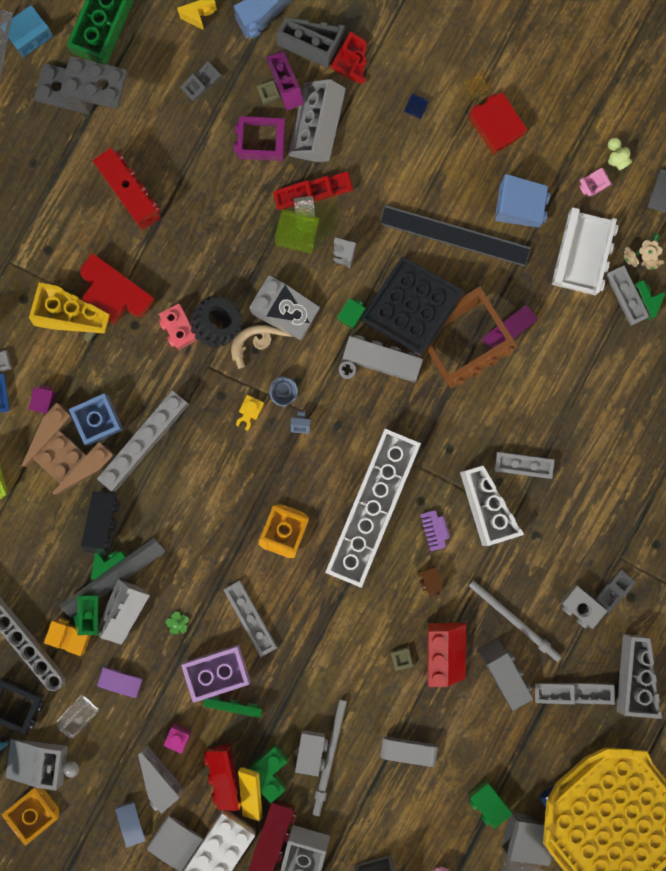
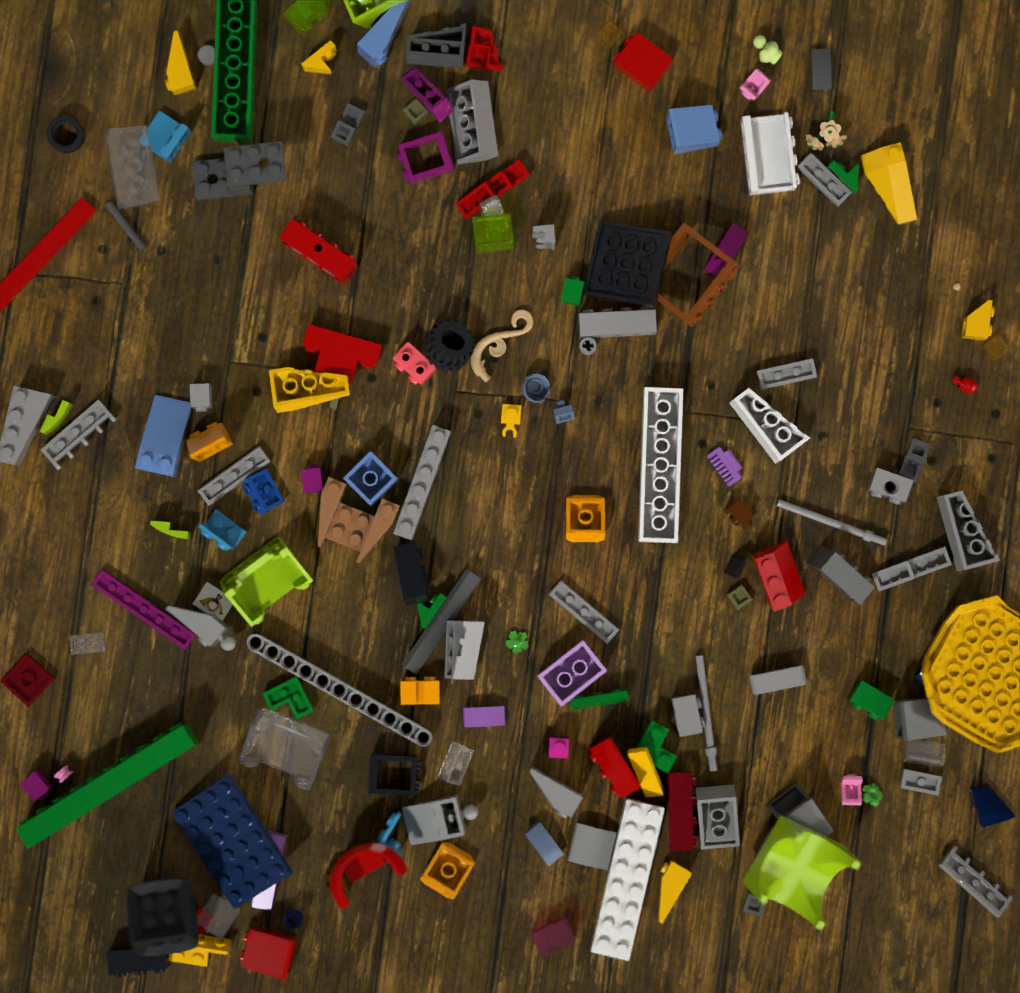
camera: 25 degrees left, 0 degrees up
green slope [74,595,98,636] -> none
light grey slope [249,275,320,340] -> none
black tile [379,205,531,267] -> none
clear blue tile [404,93,429,120] -> none
none -> black slope [724,556,746,579]

